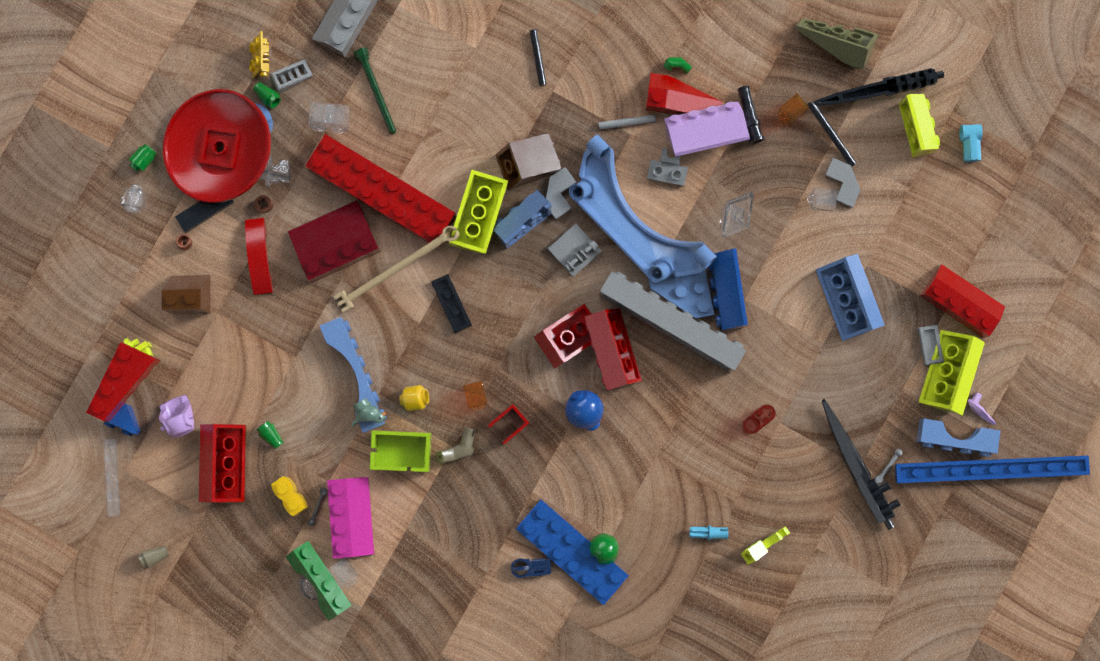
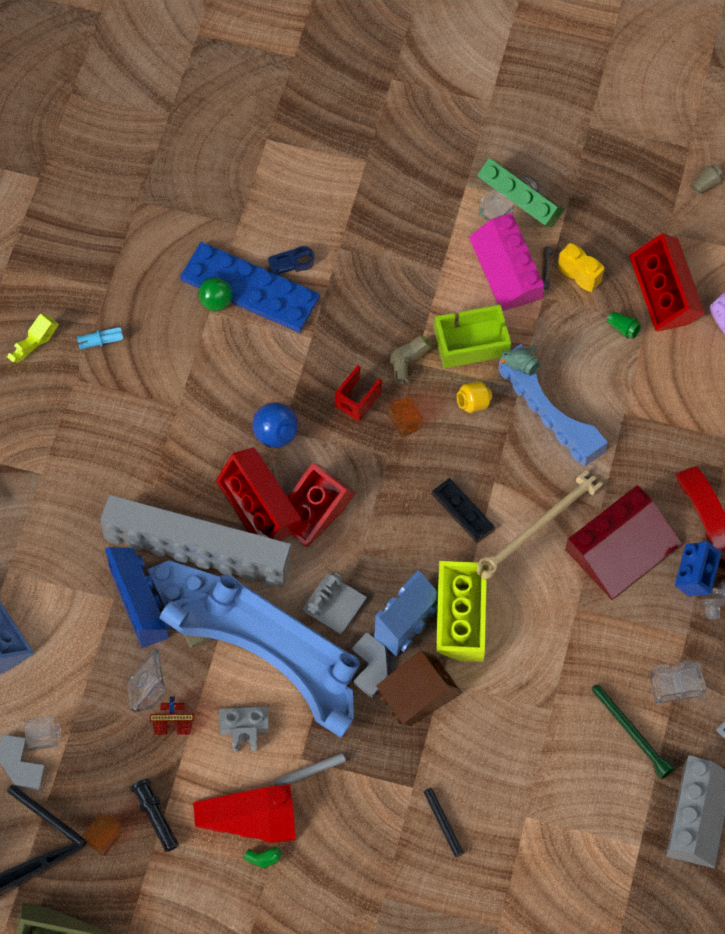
camera: 165 degrees right, 20 degrees down
red brick [305,134,457,248] -> none
lavender slope [664,102,750,157] -> none
clear red beam [741,404,776,434] -> none
none -> clear red hips [150,696,195,735]
none -> blue brick [675,541,722,596]

